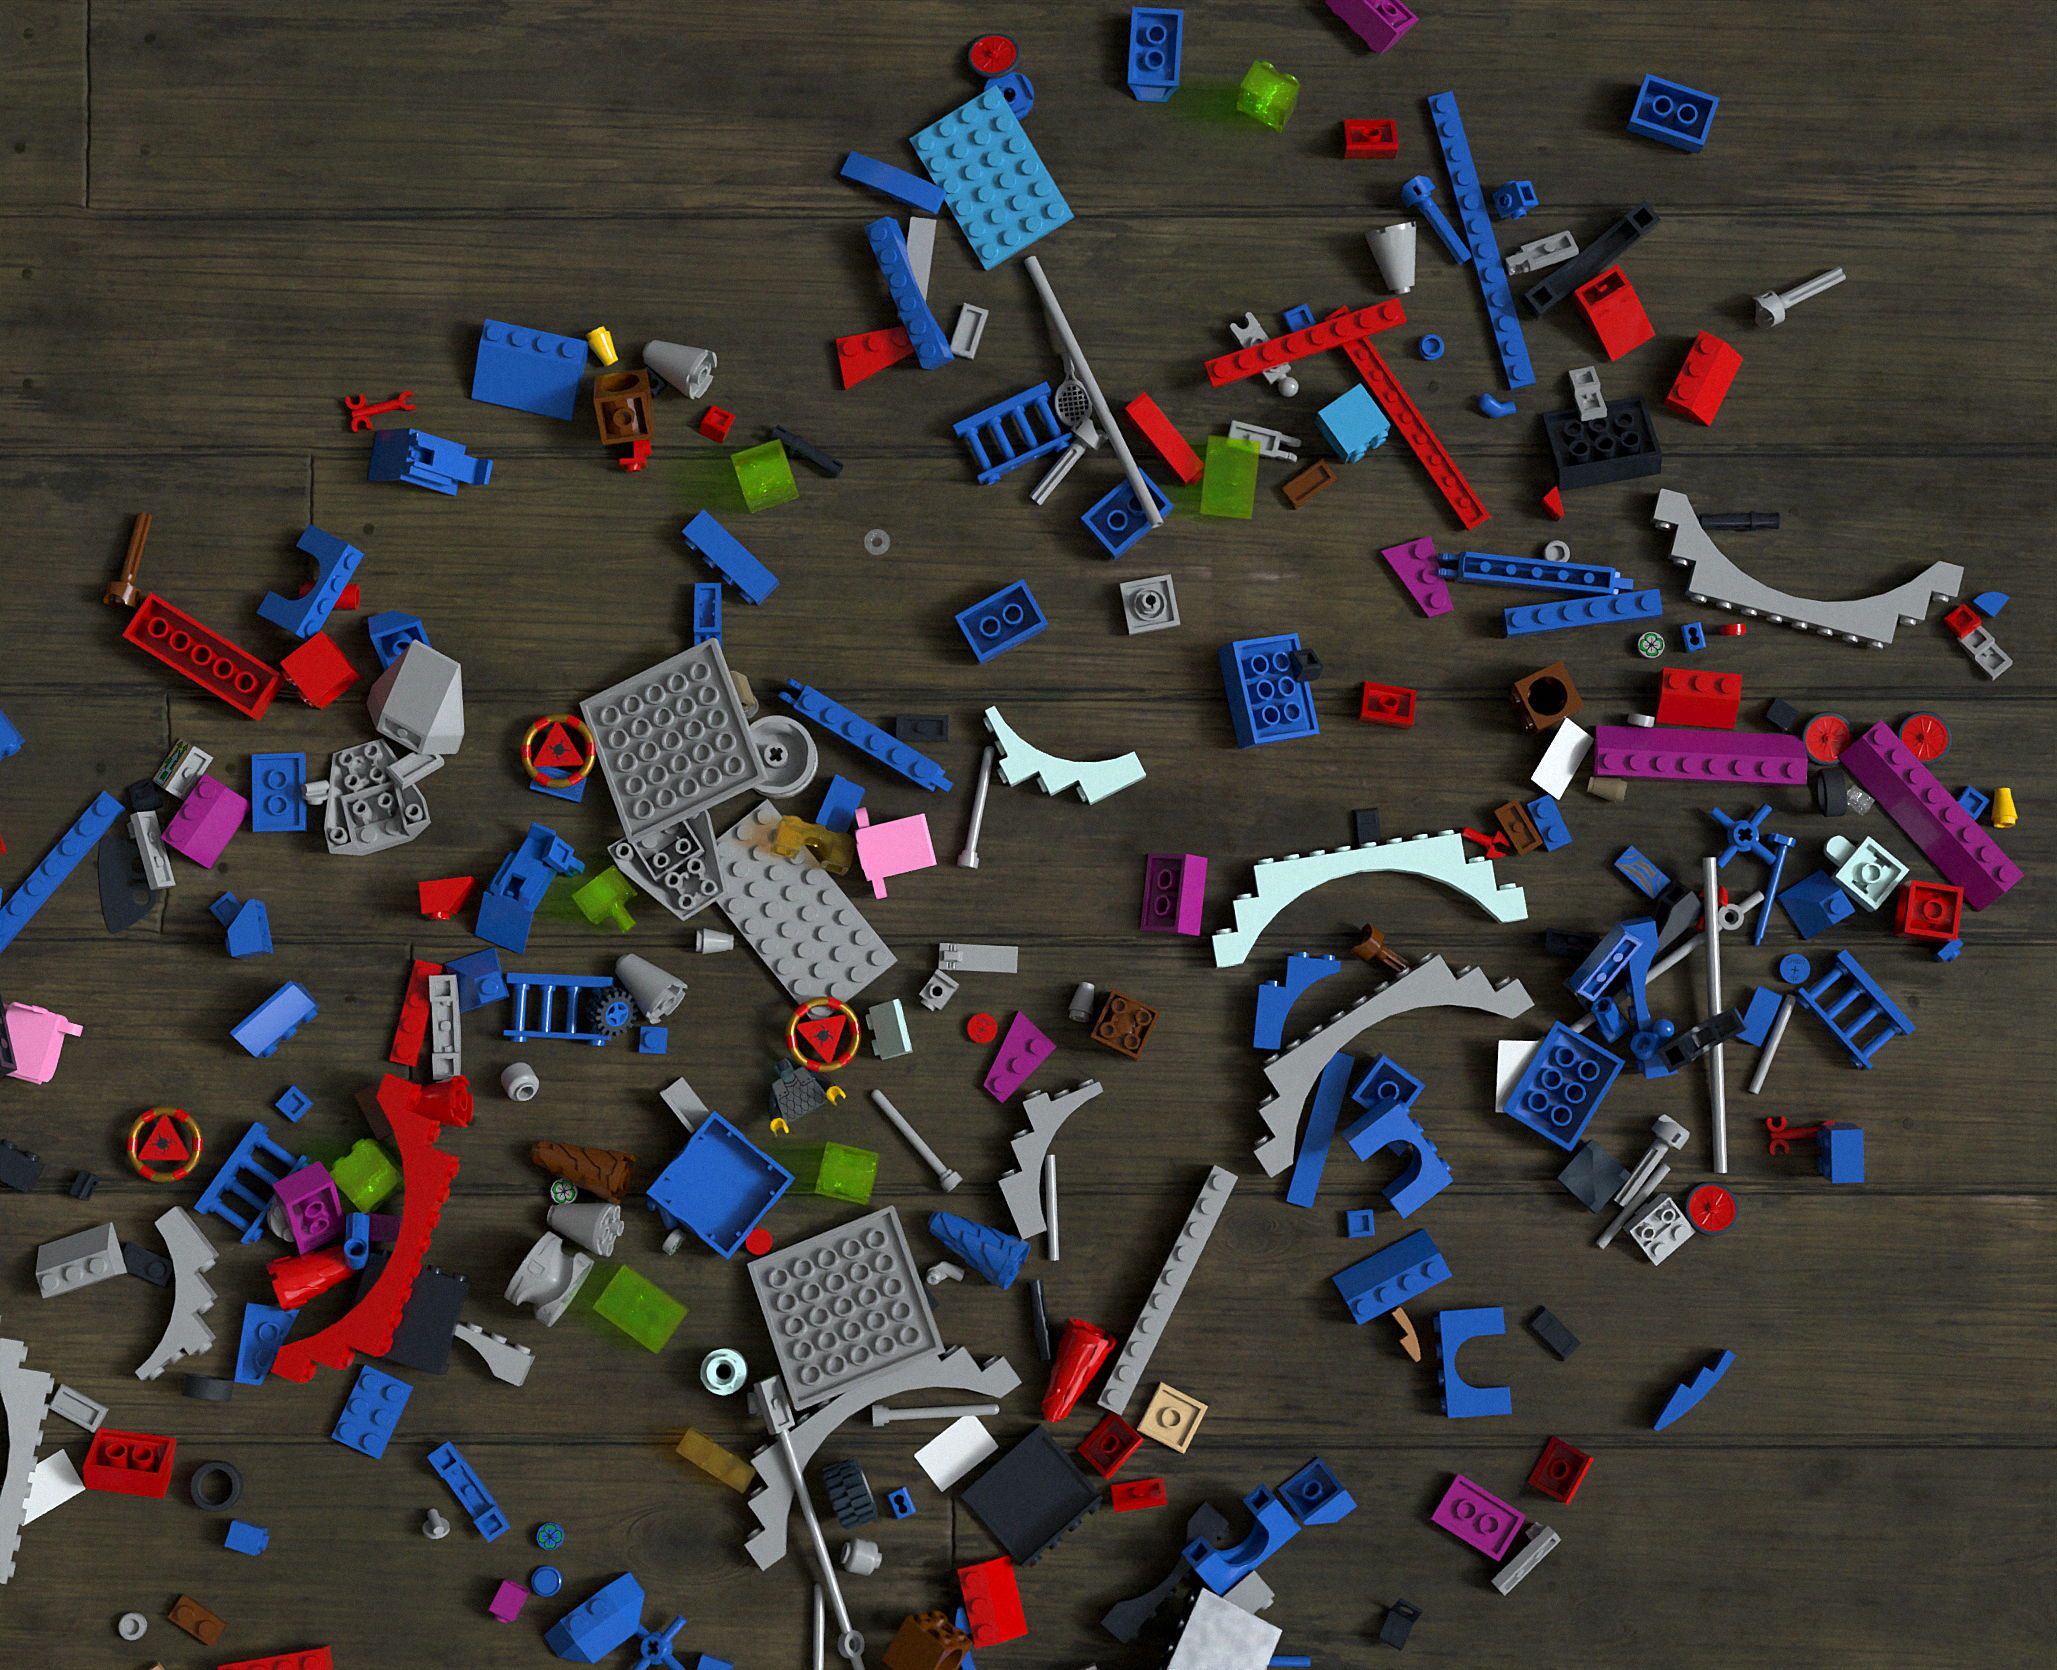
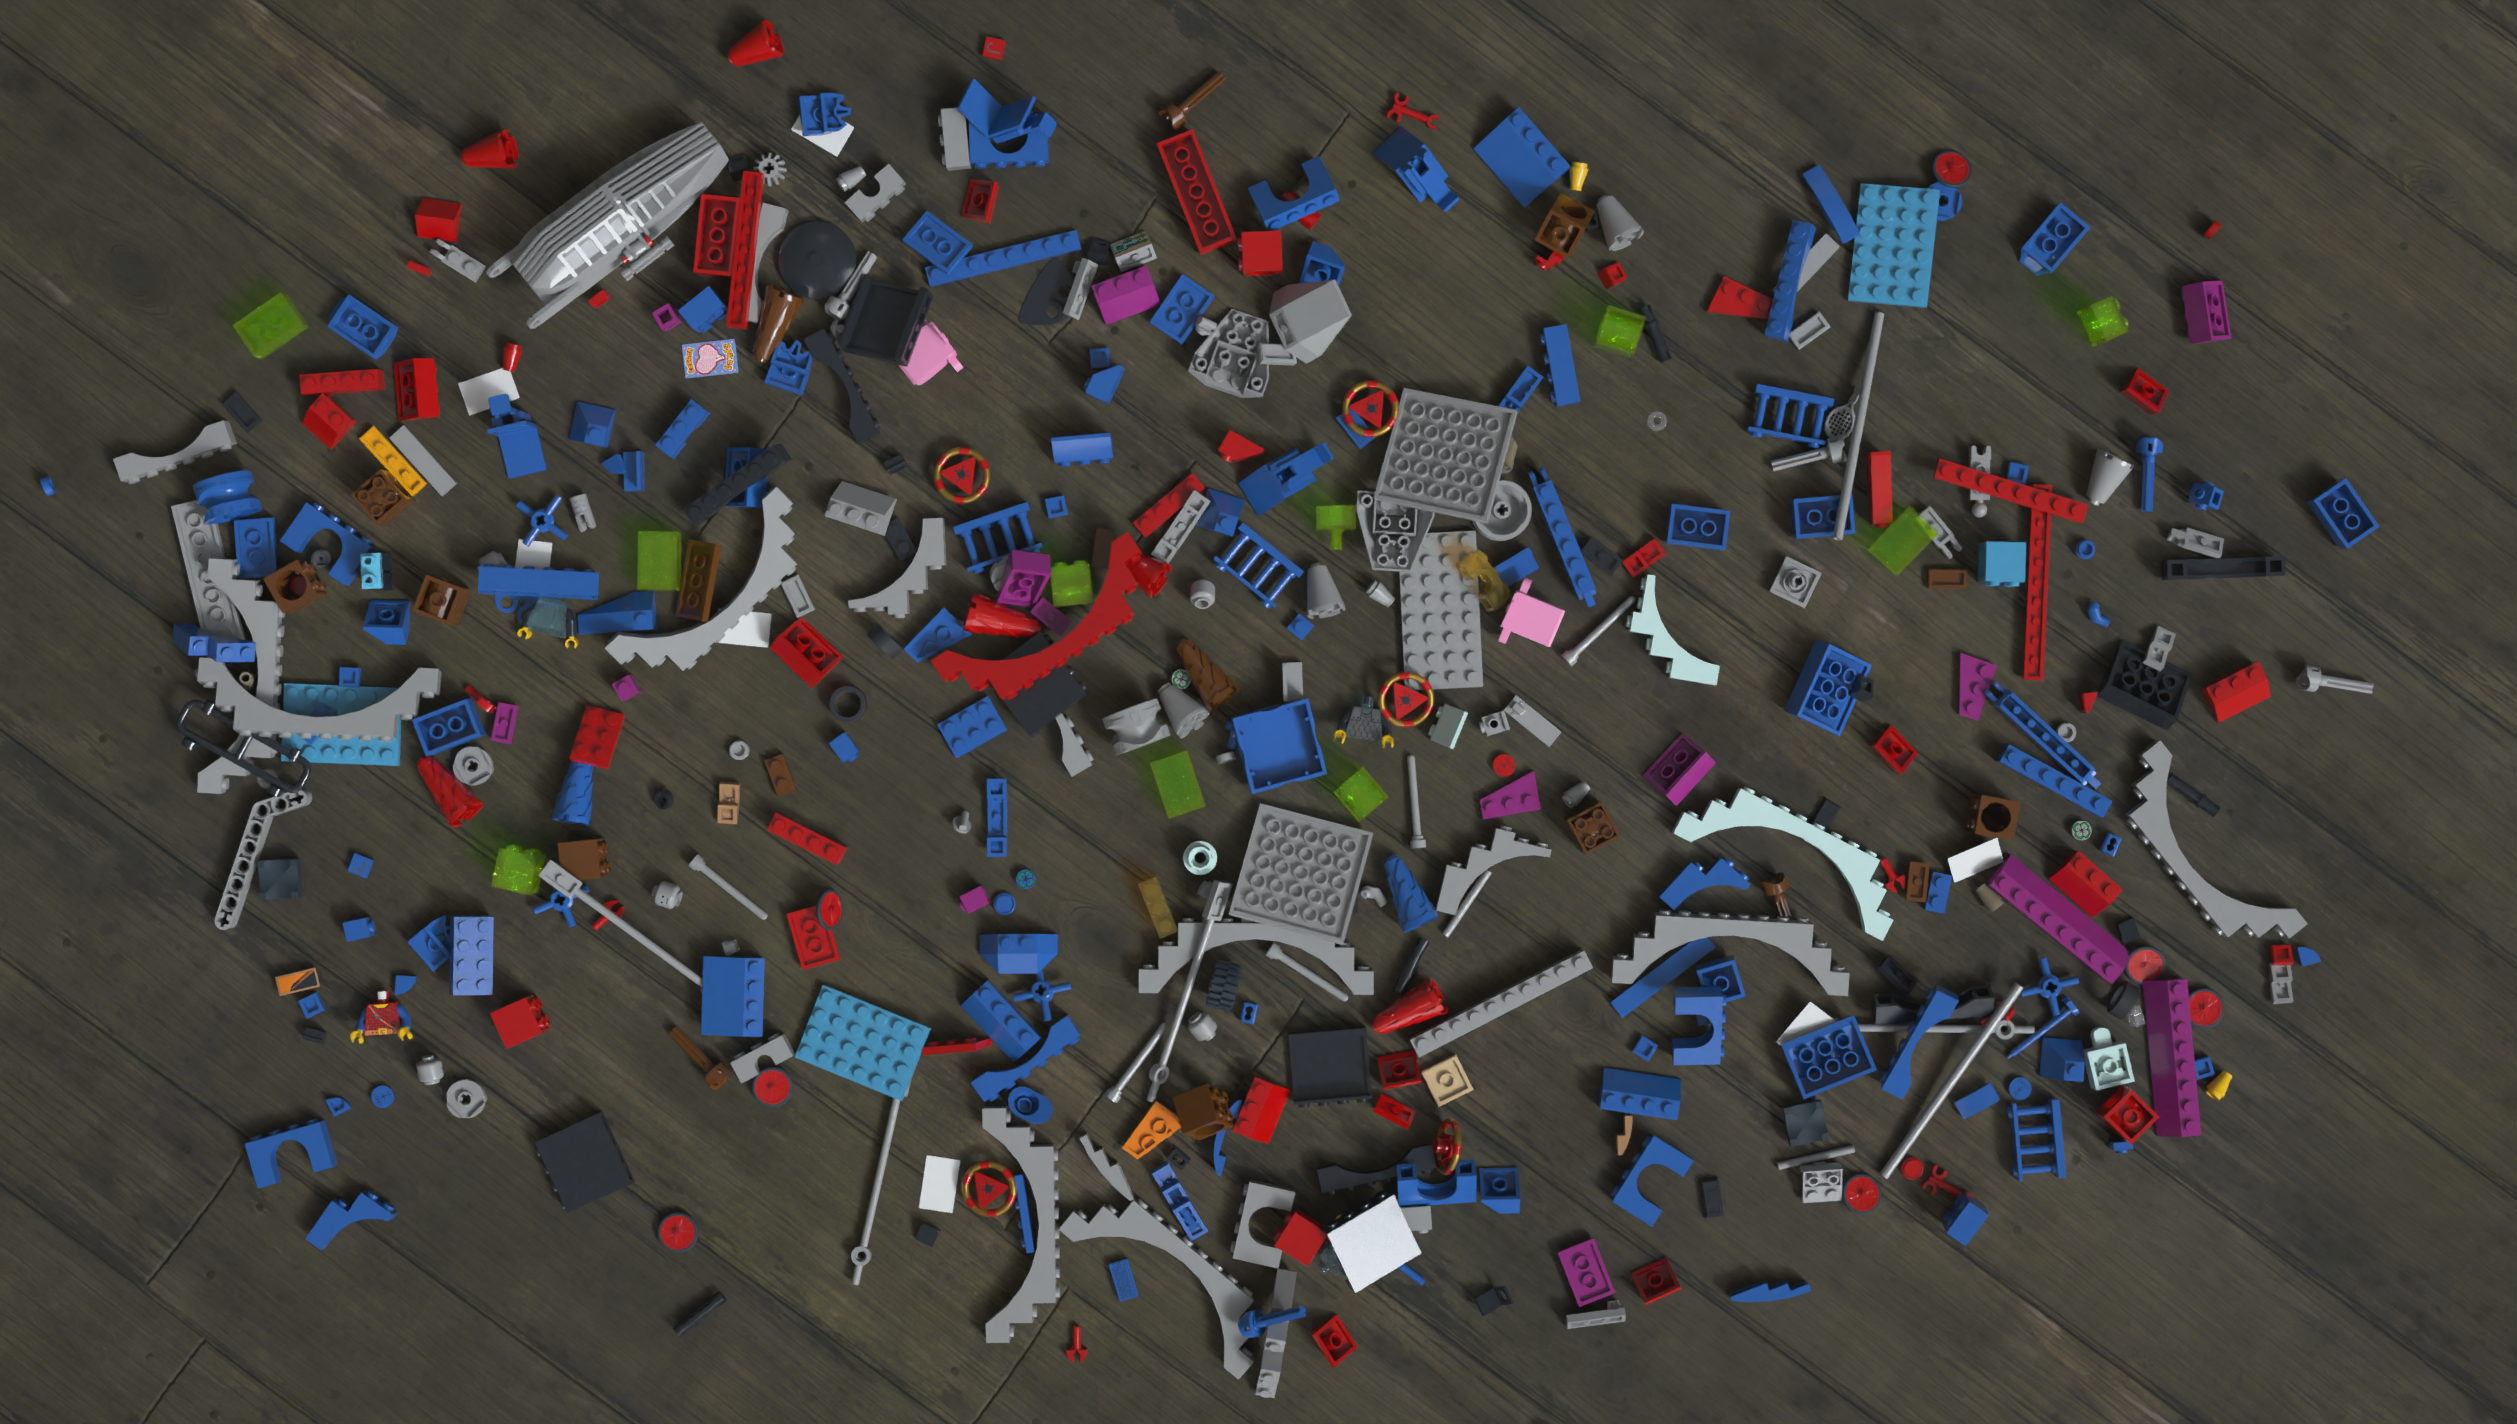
camera: 30 degrees right, 5 degrees up
blue piece [344,1212,370,1270] -> none
blue plate [541,835,585,878] -> none
black wheel [586,986,638,1037] -> none
red tile [746,1228,773,1255] -> none
white sticker [914,1416,999,1492] -> none
blue plate [1427,91,1536,391] -> none
blue slope [1569,923,1644,1002] -> none
red slope [1570,264,1656,362] -> none
blue piece [1591,996,1631,1045] -> none
light grey piece [1612,1114,1690,1207] -> none
tile [1613,845,1670,900] -> none
light grey tile [1627,713,1655,728] -> none
blue plate [1630,1019,1674,1060] -> none
black arch [1657,1005,1748,1073] -> none
red tile [1719,624,1746,636] -> none
light grey bar [1748,994,1797,1094] -> none
none -> red piece [1432,1118,1462,1175]
none -> red slope [1622,538,1667,577]
none -> red piece [1901,1157,1924,1180]

